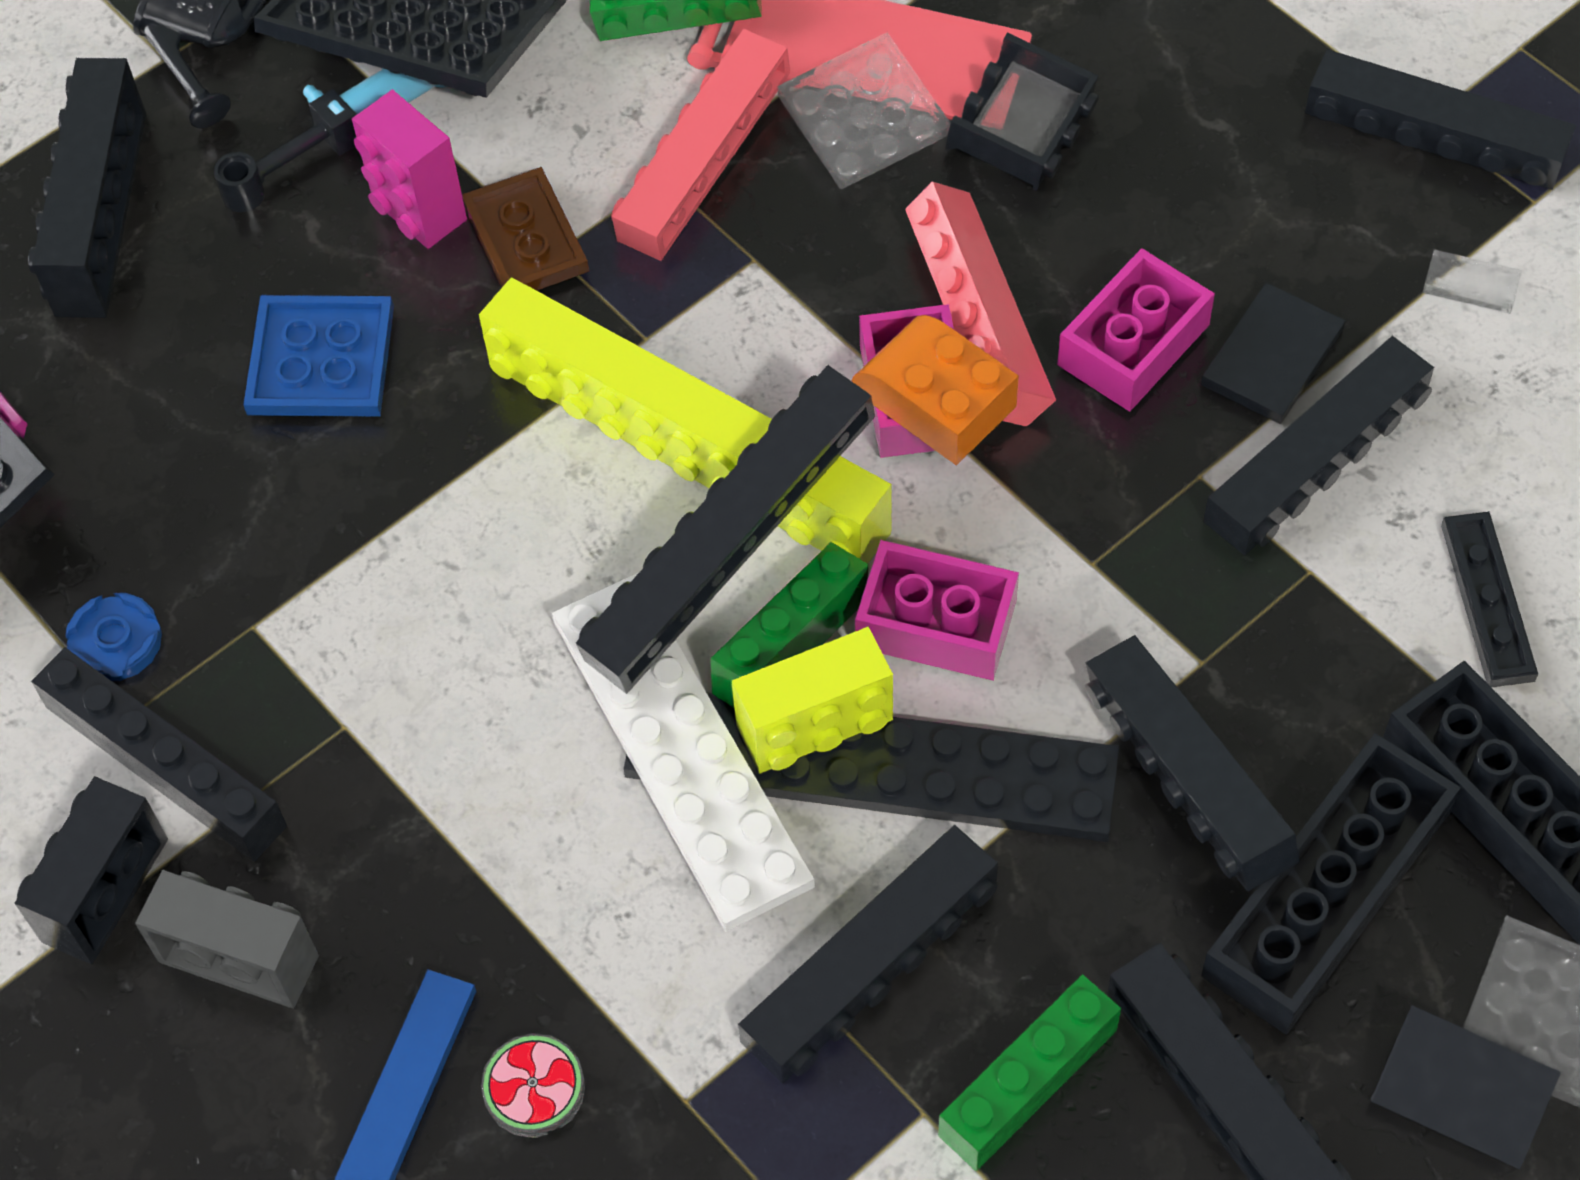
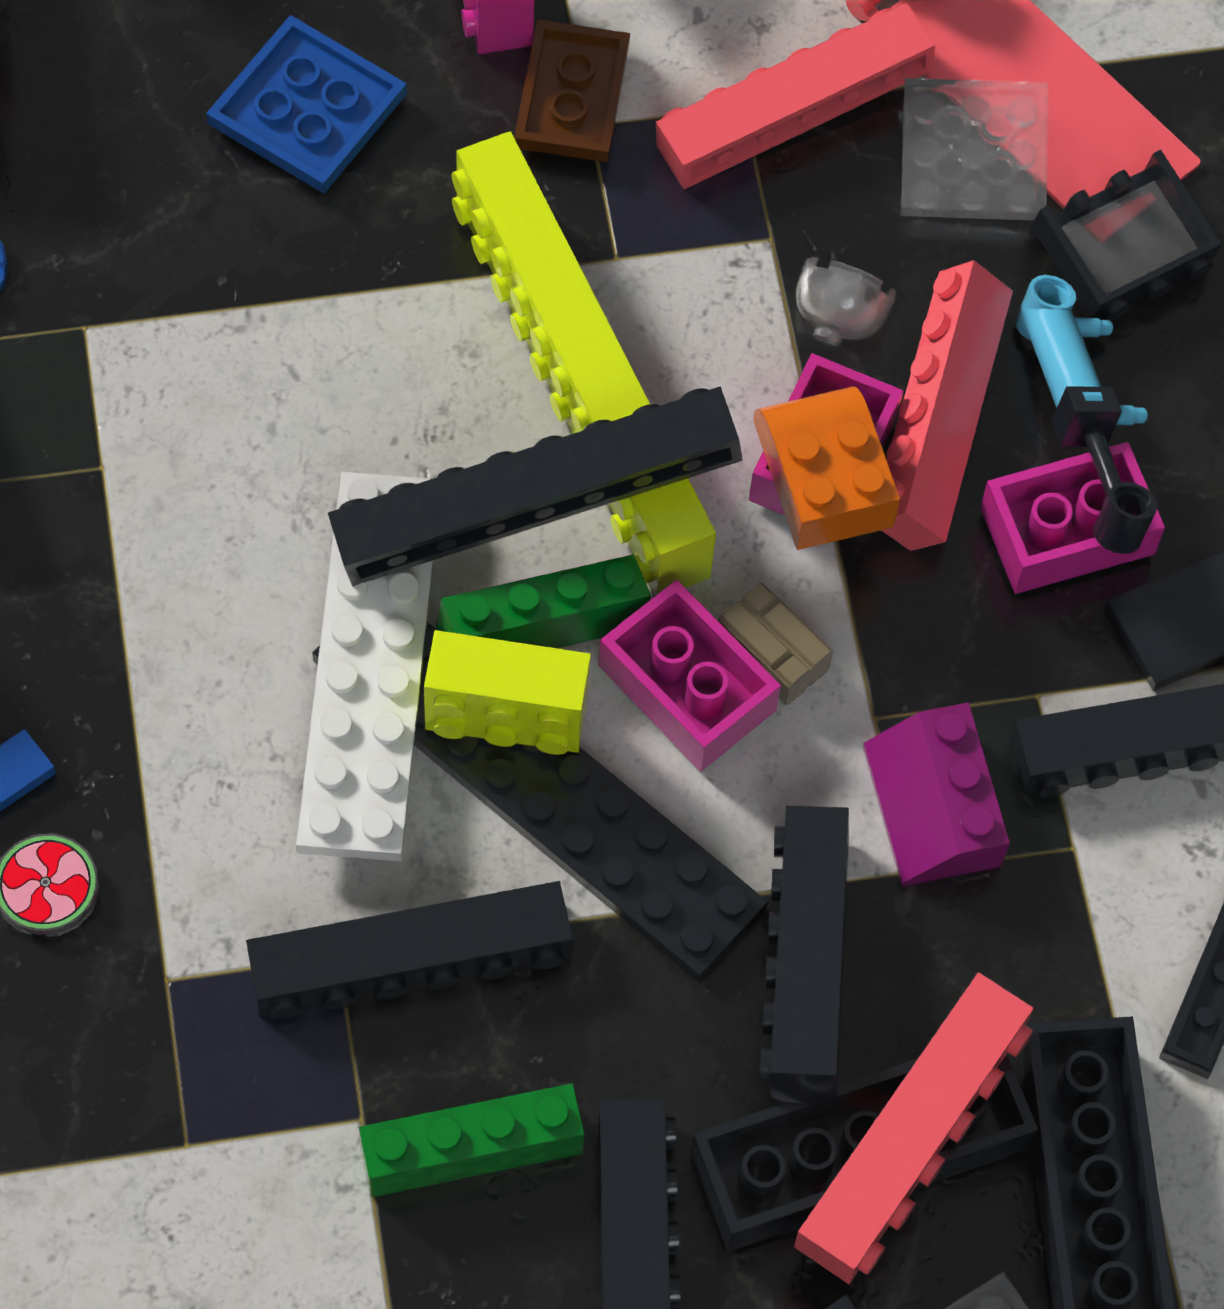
camera: 25 degrees right, 5 degrees up
none -> dark tan brick [718,582,833,705]
none -> coral brick [794,972,1034,1284]
none -> clear cylinder [796,257,897,347]
none -> magenta slope [863,702,1010,887]
none -> piece [1015,275,1158,554]

